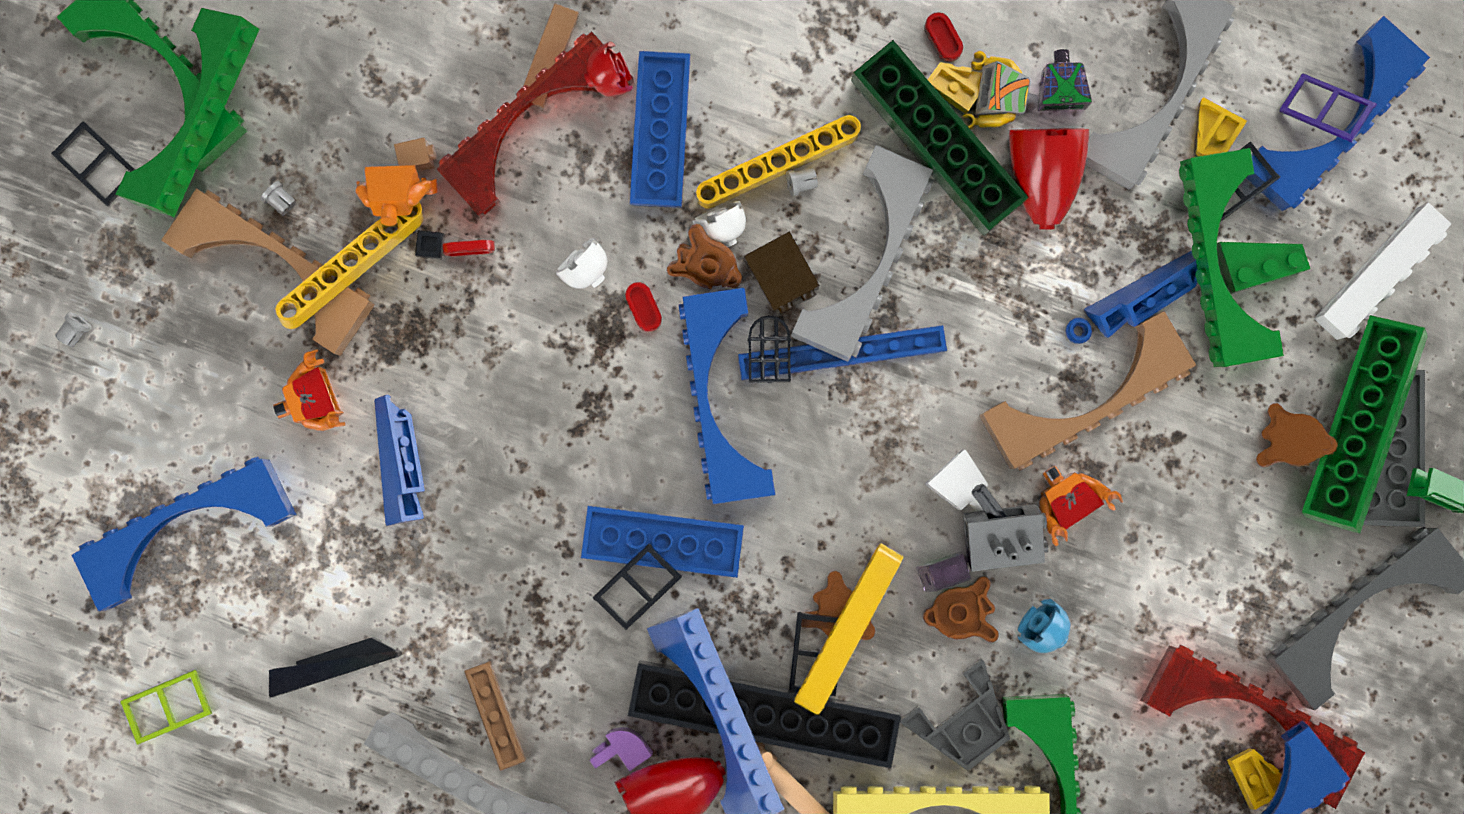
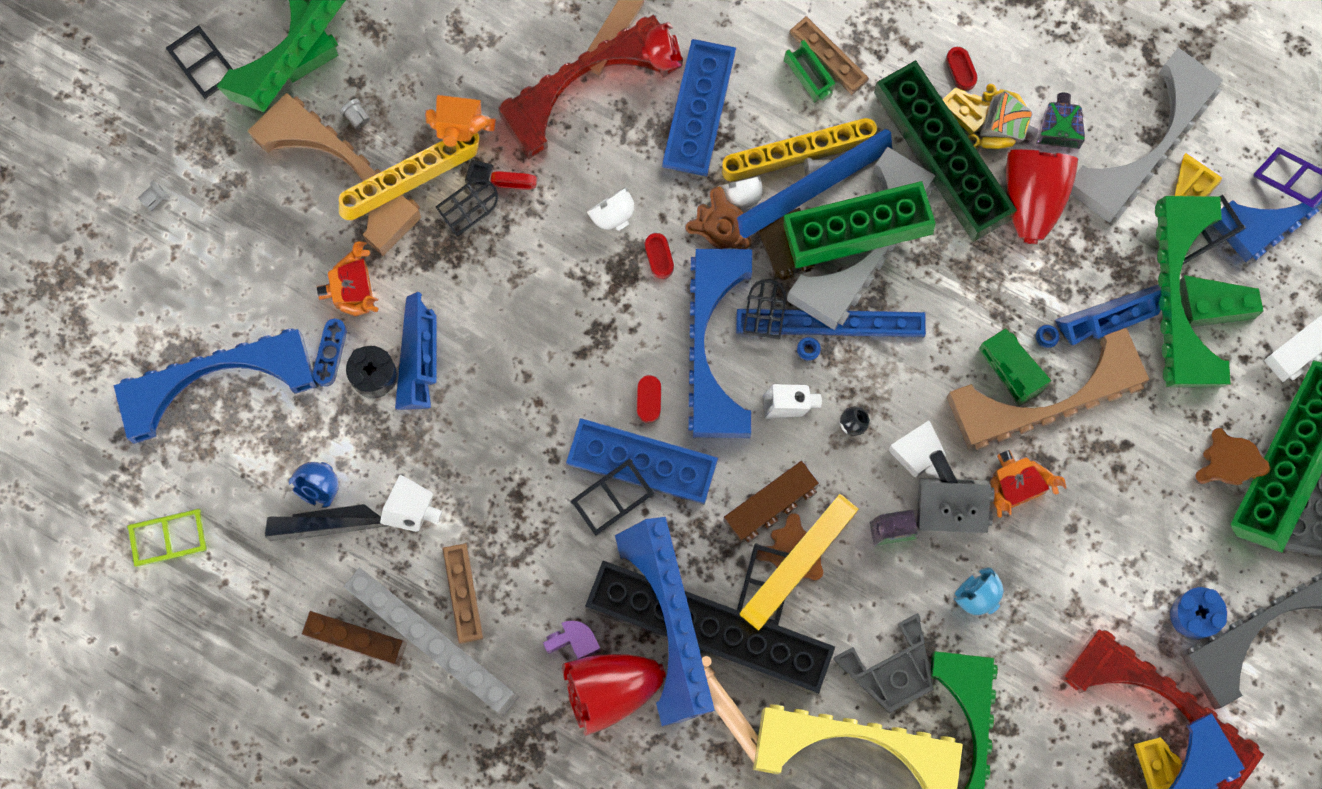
camera: 10 degrees right, 10 degrees down
medium nougat brick [394,137,437,172] -> none
dark orange tile [923,576,999,642] -> none
none -> blue cylinder [288,462,339,508]
none -> reddish brown brick [301,611,407,667]
none -> blue beam [313,318,347,387]
none -> black brick [346,346,398,399]
none -> white torso [380,475,442,532]
none -> black window [435,179,498,237]
none -> red tile [637,375,661,423]
none -> reddish brown brick [723,460,819,544]
none -> blue tile [737,129,893,238]
none -> white torso [763,384,822,419]
none -> green window [783,40,836,103]
none -> green brick [784,181,936,269]
none -> medium nougat tile [790,16,869,95]
none -> blue plate [797,337,821,361]
none -> black piece [840,406,870,436]
none -> green wedge [979,328,1052,407]
none -> blue brick [1170,587,1227,640]

